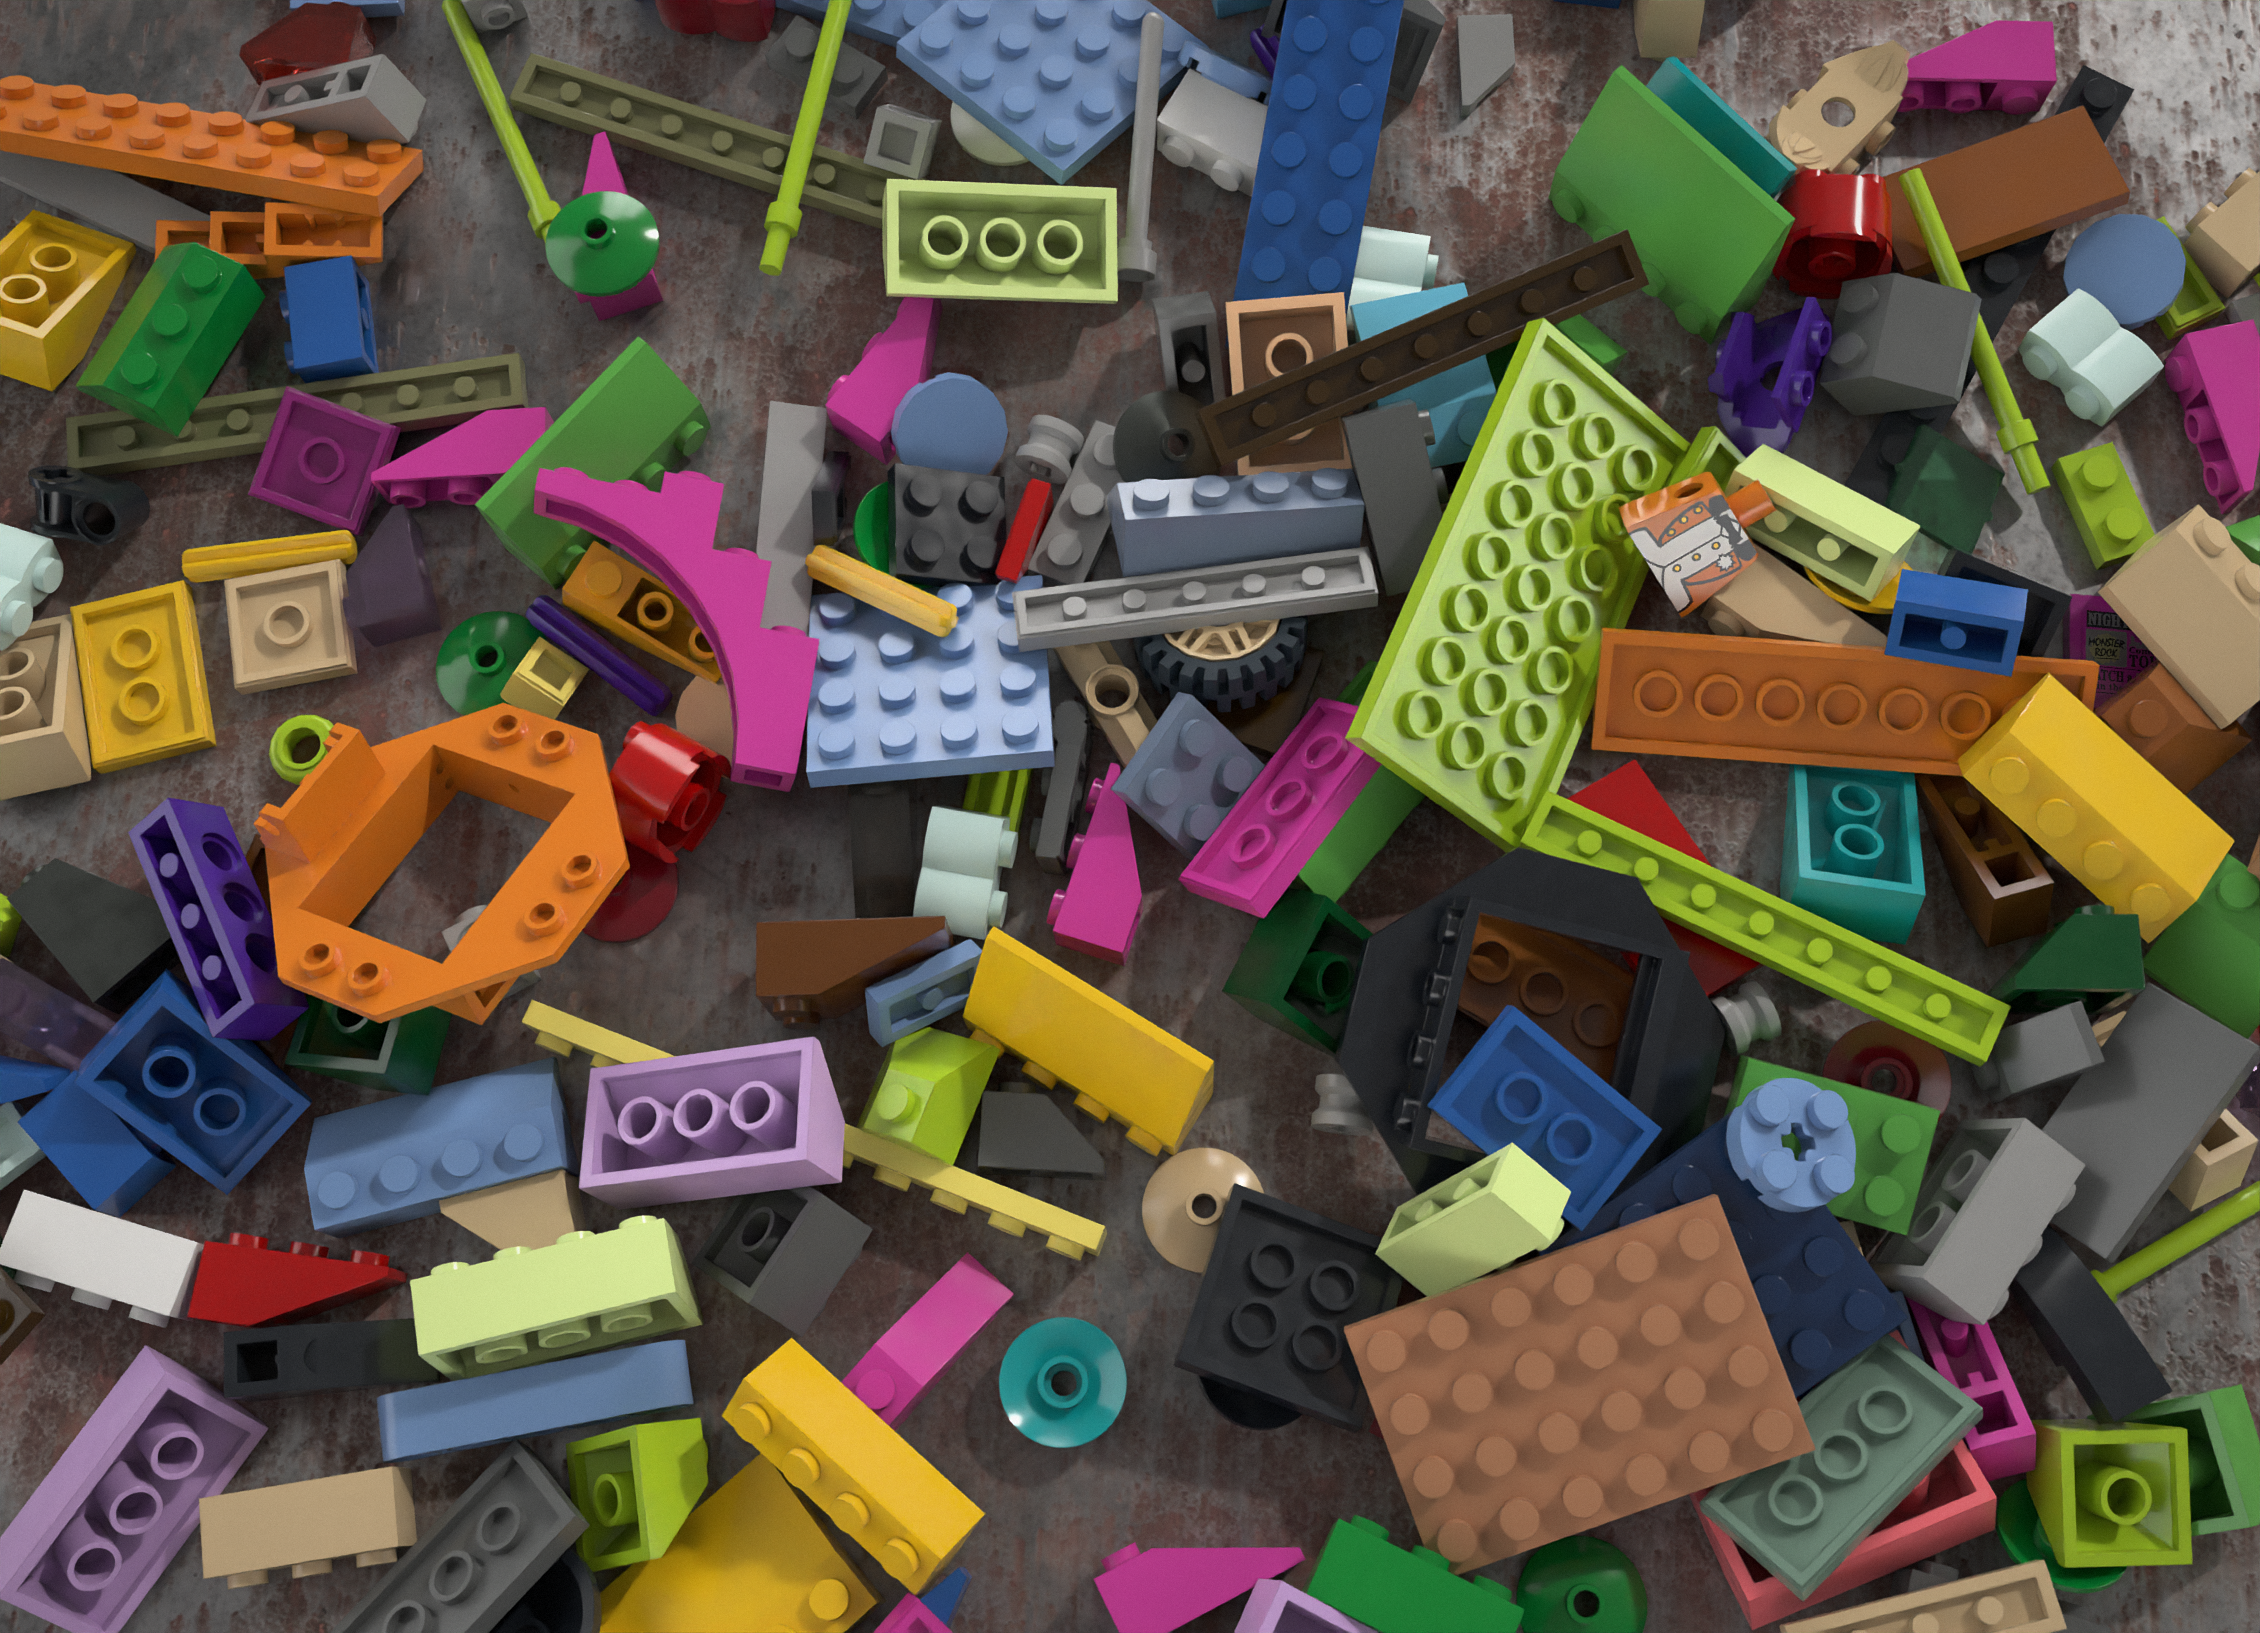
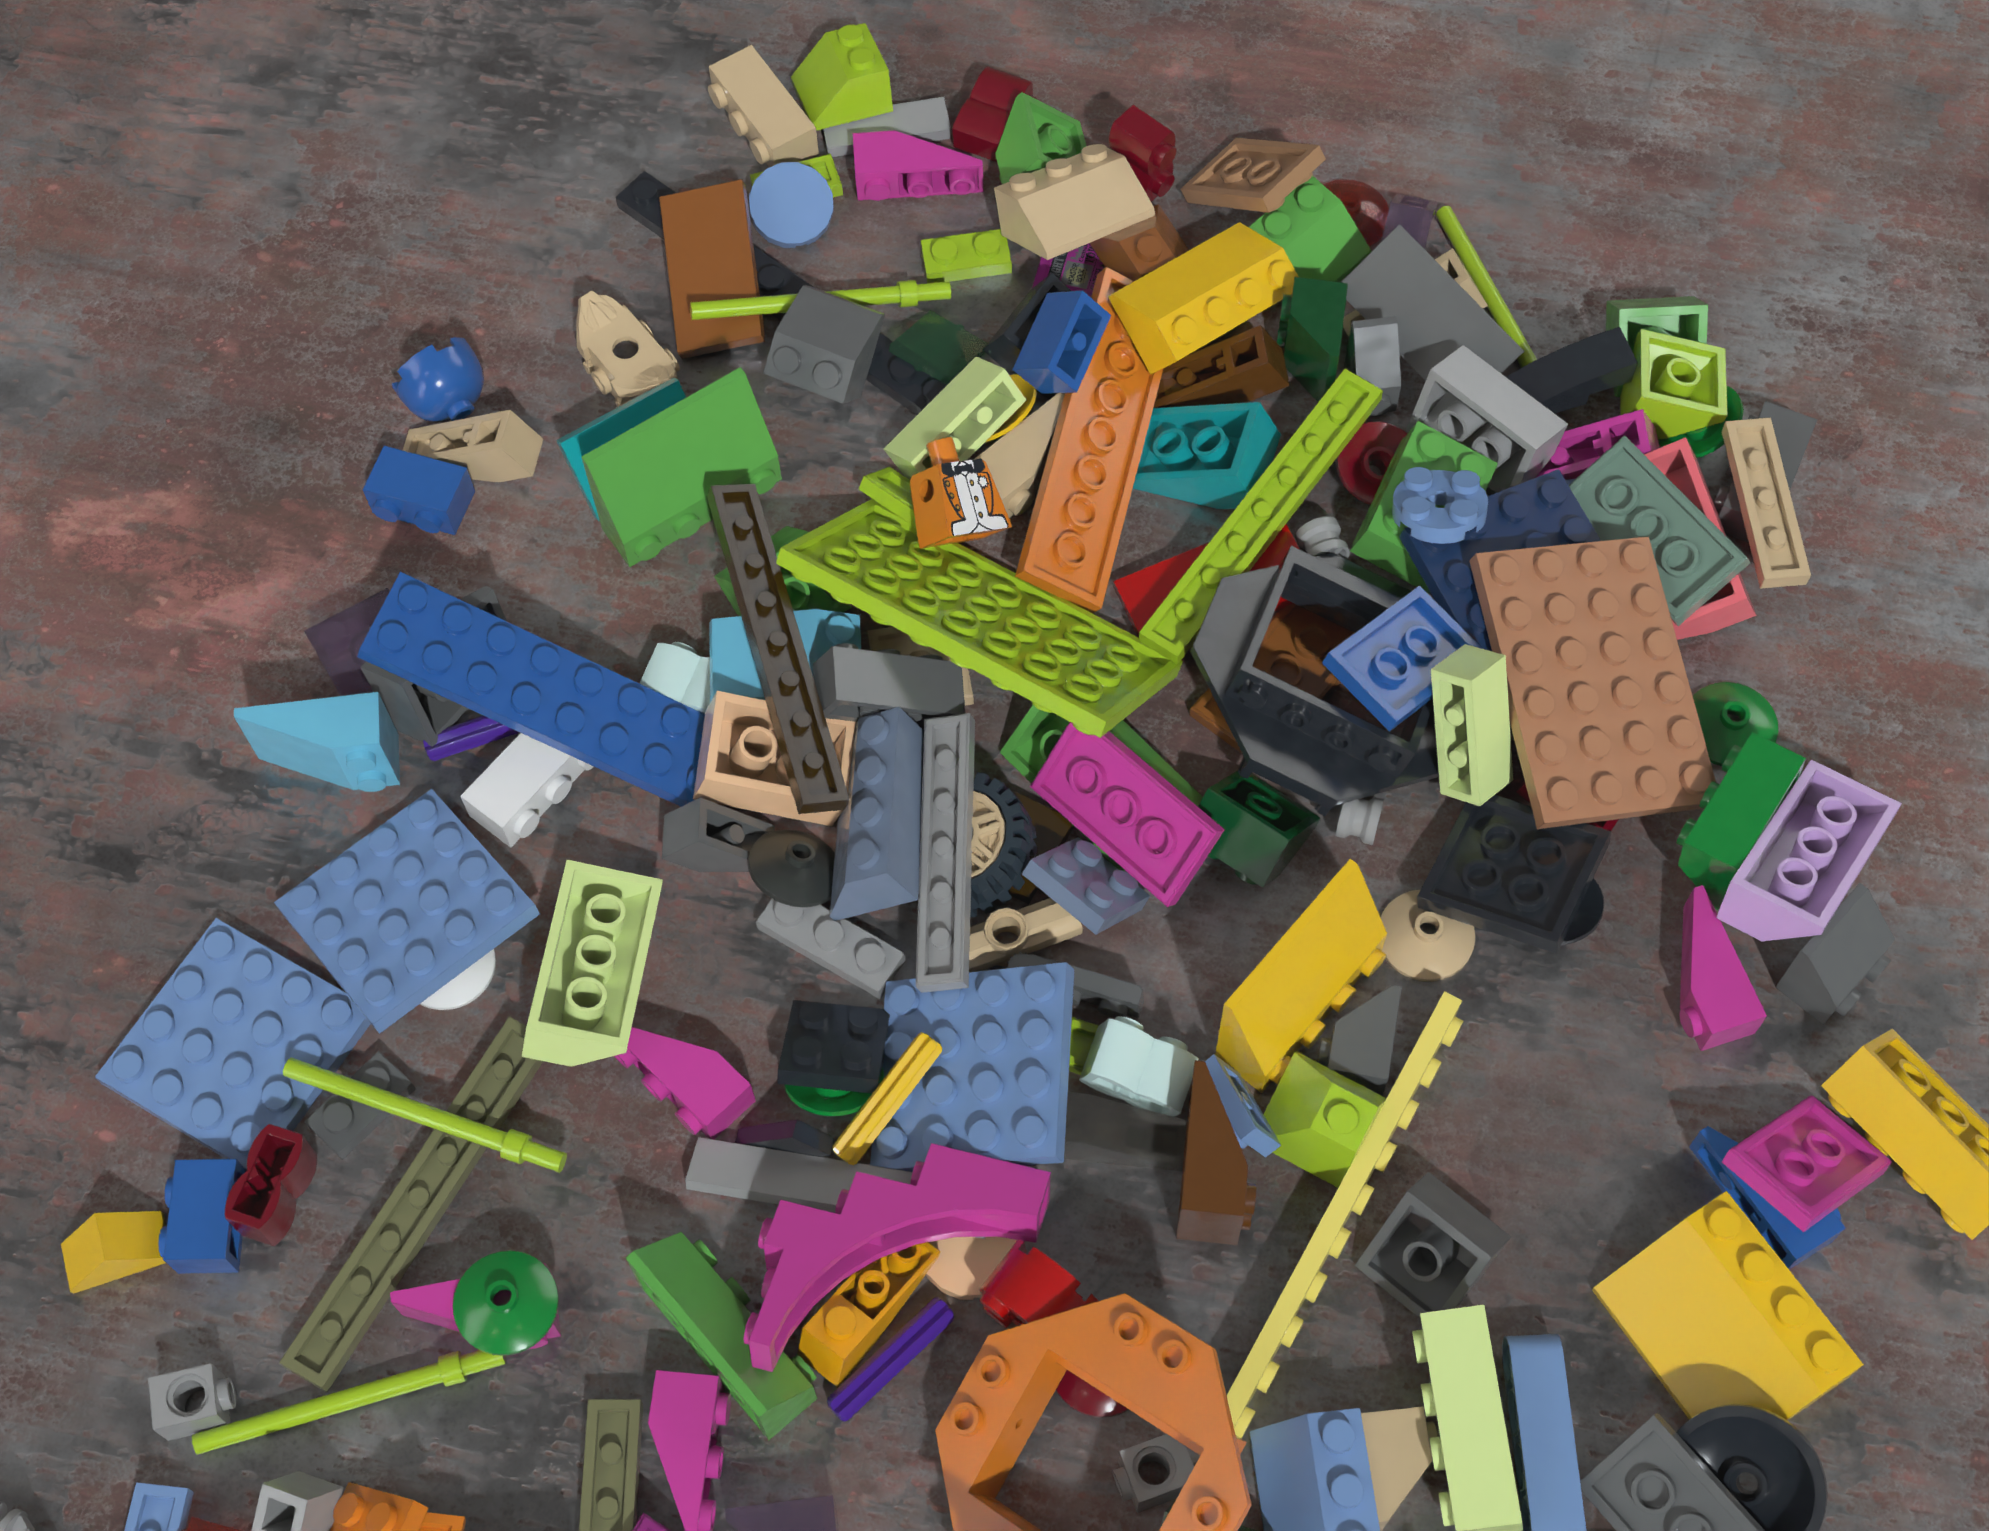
camera: 85 degrees left, 10 degrees down
green dish [436,611,548,716] -> none
light yellow slope [500,636,589,720] -> none
lime slope [566,1418,708,1572] -> none
lavender slope [579,1037,845,1210] -> none
yellow slope [722,1338,985,1595] -> none
dark pink slope [841,1252,1015,1431] -> none
light grey brick [863,104,942,180] -> none
medium blue tile [891,372,1008,475] -> none
red tile [995,478,1054,584] -> none
teal dish [999,1317,1127,1448] -> none
light grey wheel [1014,415,1084,484] -> none
dark pink slope [1047,763,1143,966] -> none
light grey piece [1117,12,1164,282] -> none
medium blue tile [1178,40,1273,106] -> none
light grey tile [1455,14,1515,116] -> none
dark purple piece [1707,297,1832,458] -> none
red brick [1773,169,1892,299] -> none
dark pink slope [1897,20,2057,115] -> none
light aqua brick [2018,289,2164,427] -> none

